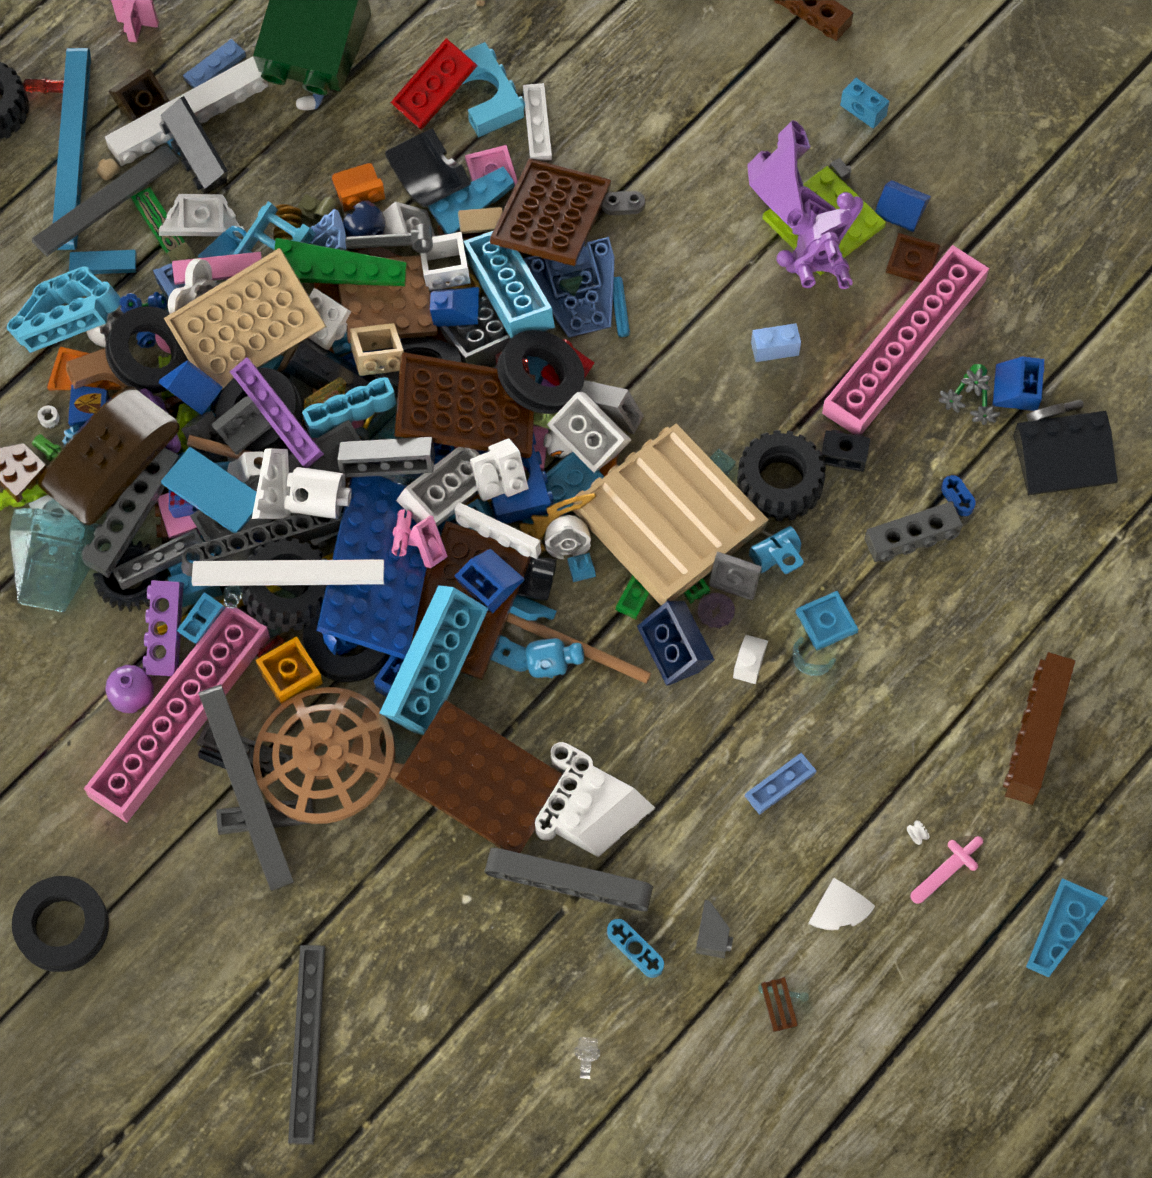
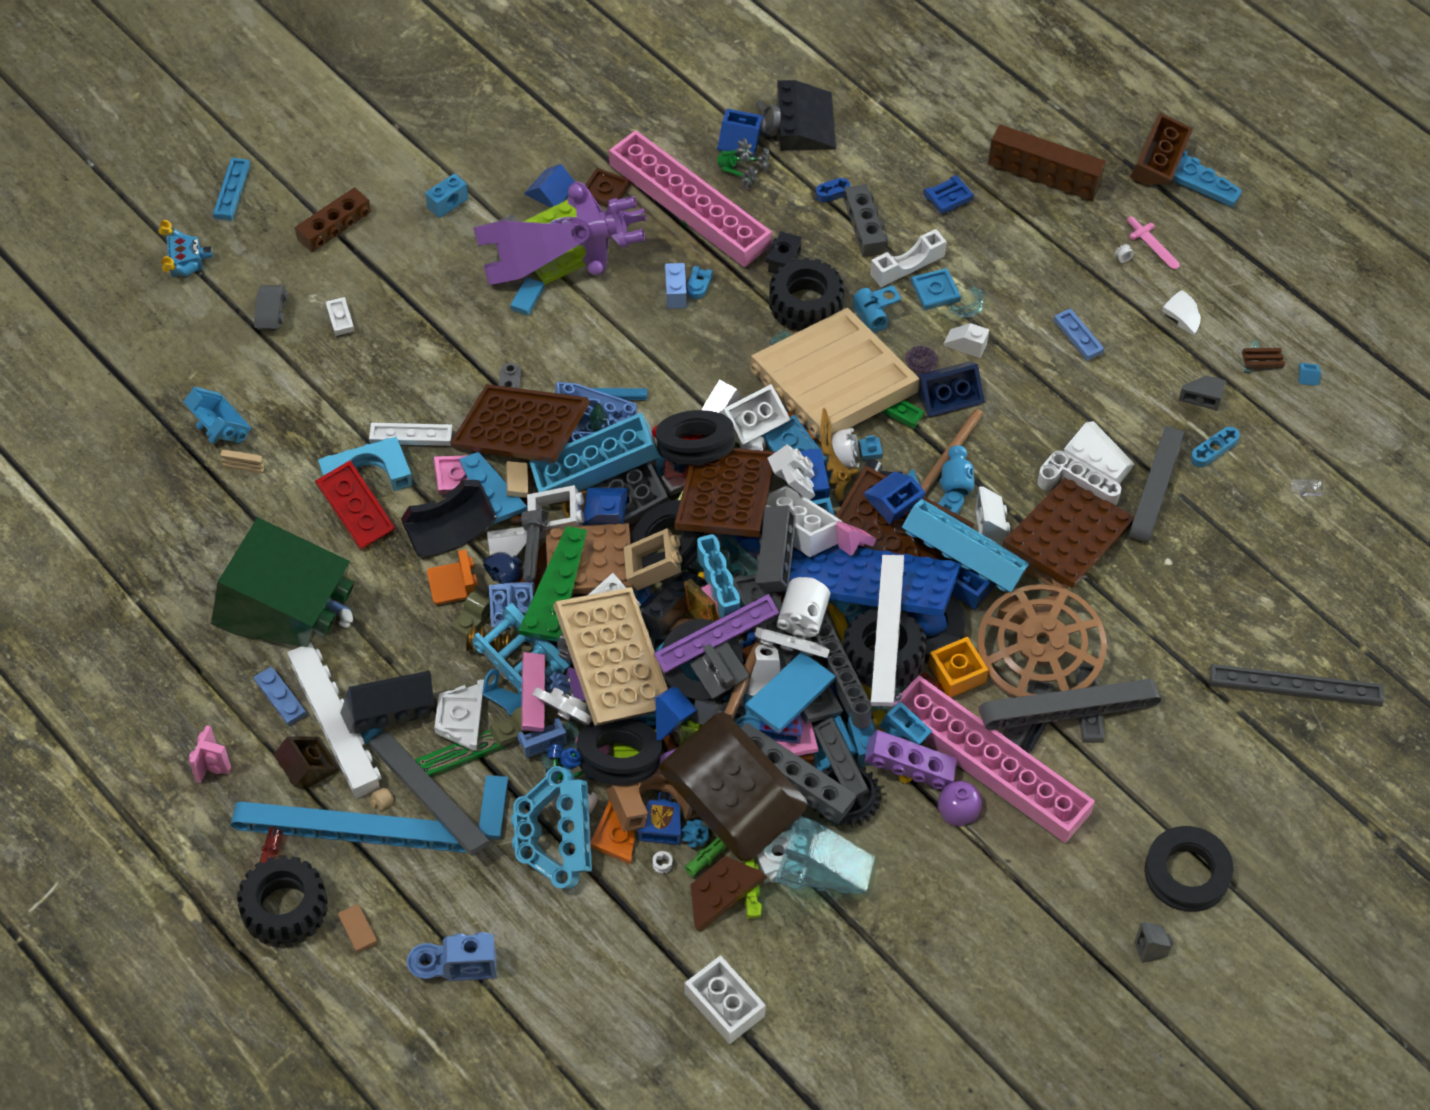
camera: 85 degrees left, 10 degrees down
bright pink pin [391,509,413,556] -> none
white plate [454,502,541,559] -> none
flat silver tile [709,552,762,601] -> none
none -> white plate [326,297,354,336]
none -> dark azure tile [510,277,545,316]
none -> dark azure plate [687,266,713,299]
none -> white arch [870,229,947,287]
none -> blue plate [923,175,974,214]
none -> white slope [975,487,1010,543]
none -> reddish brown slope [1130,113,1193,186]
none -> dark azure slope [1298,363,1321,386]

